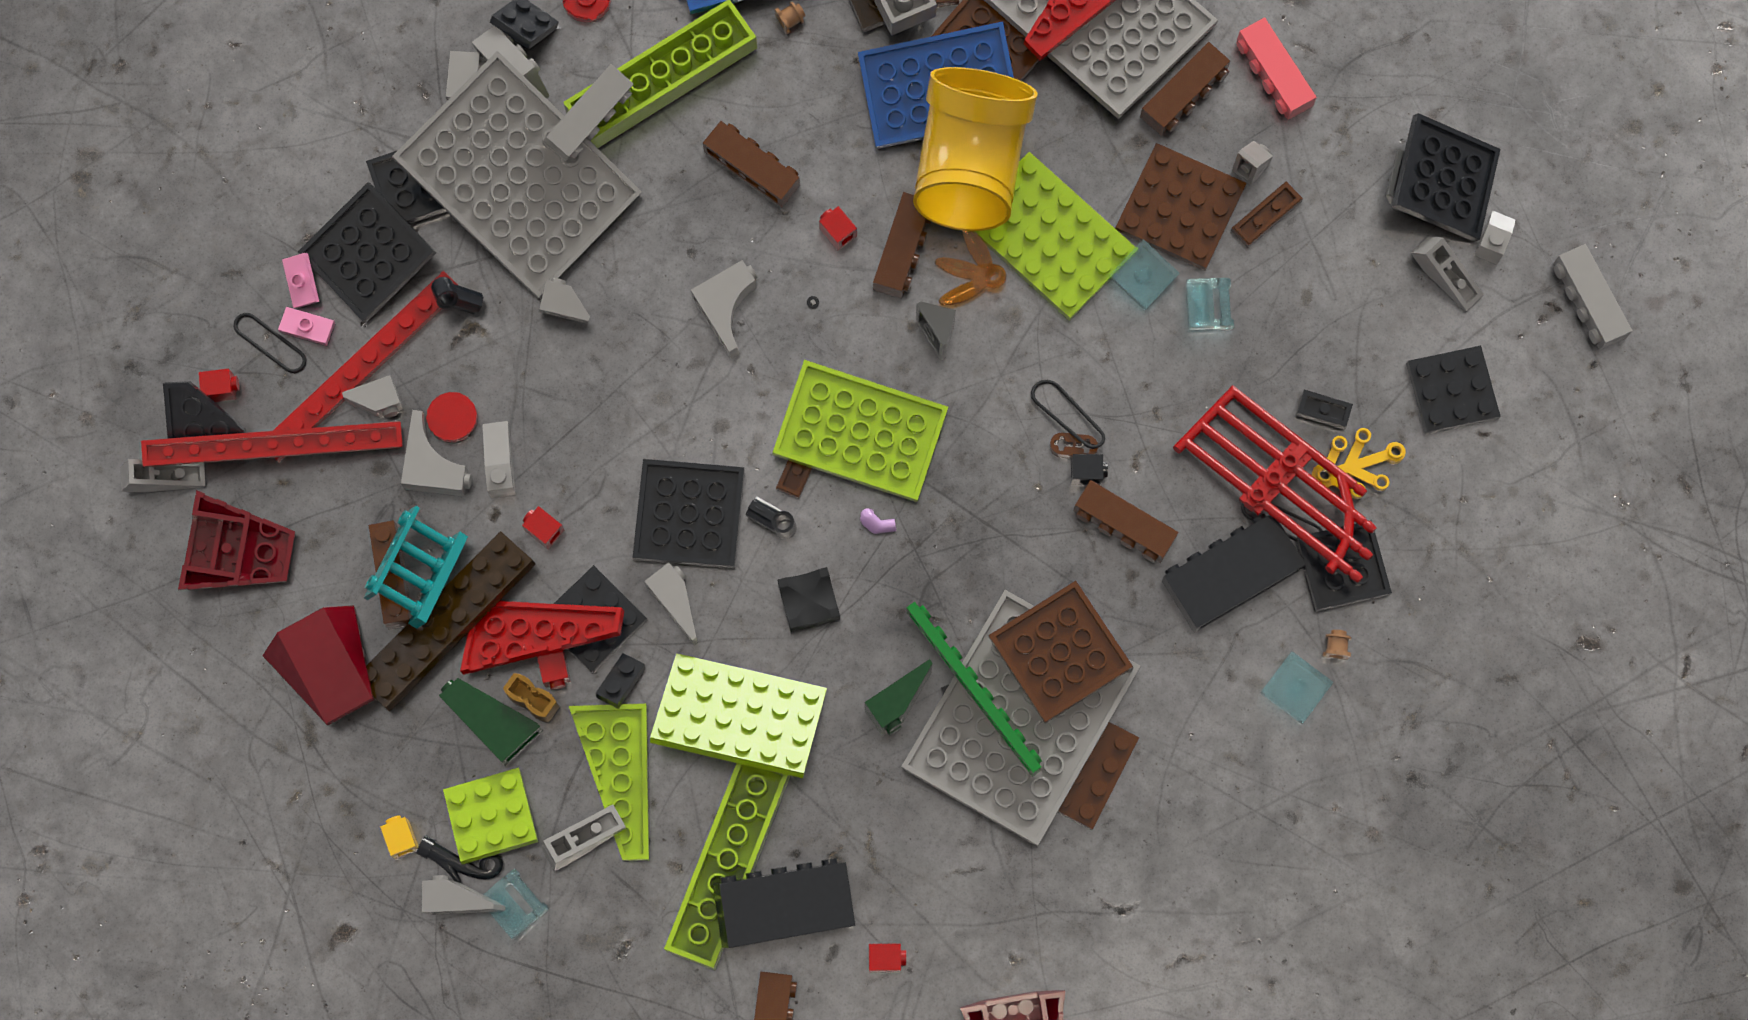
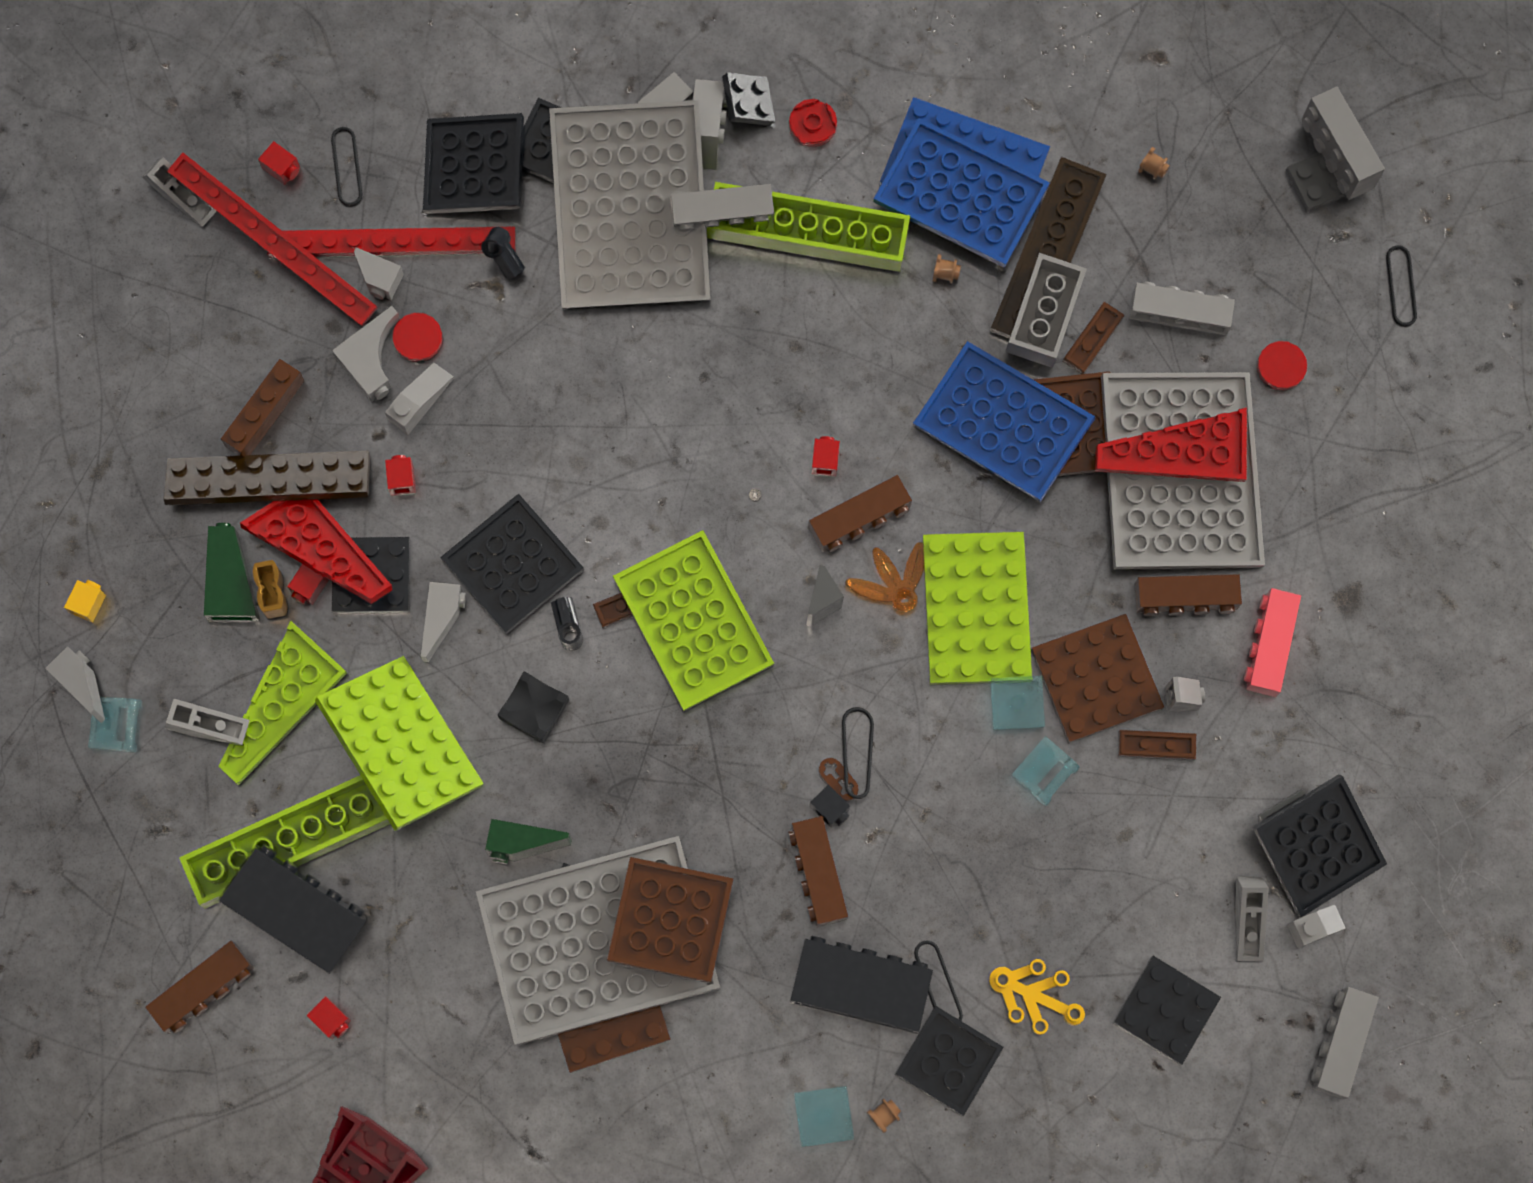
camera: 40 degrees right, 0 degrees up
black plate [163,381,246,439] -> none
dark red wedge [178,490,295,591] -> none
dark red wedge [262,605,374,726] -> none
bright pink plate [278,307,335,346] -> none
bright pink plate [282,253,319,308] -> none
teal fence [364,506,468,628] -> none
black plant [416,835,503,883] -> none
lime plate [443,767,538,864] -> none
light grey slope [538,278,590,324] -> none
black plate [596,653,646,709] -> none
light grey arch [691,260,758,359] -> none
reddish brown brick [703,121,800,208] -> none
lavender arm [860,508,896,534] -> none
green plate [906,602,1042,777] -> none
yellow cylinder [913,67,1038,231] -> none
red piece [1173,385,1377,583] -> none
black plate [1296,389,1353,430] -> none

